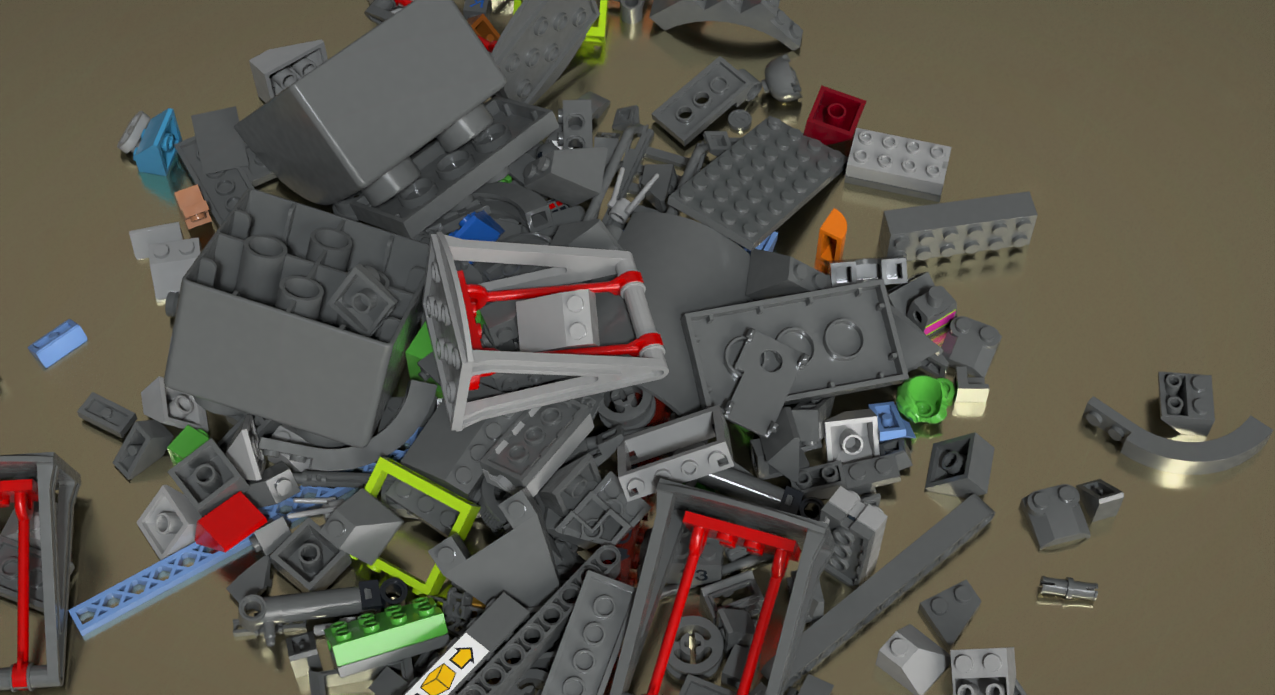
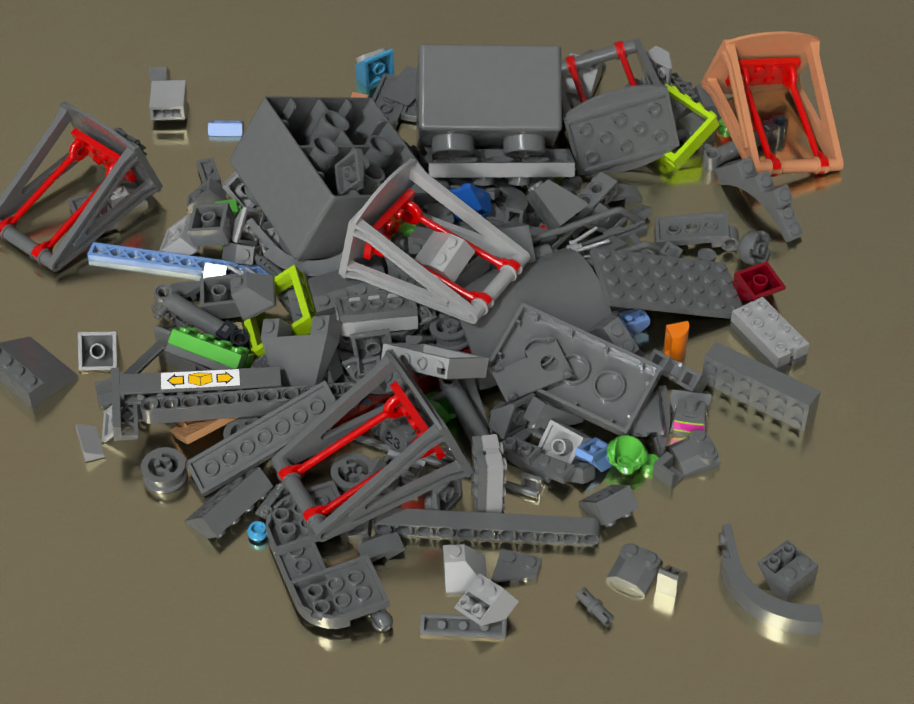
camera: 45 degrees right, 10 degrees down
red slope [194,491,268,553] -> none

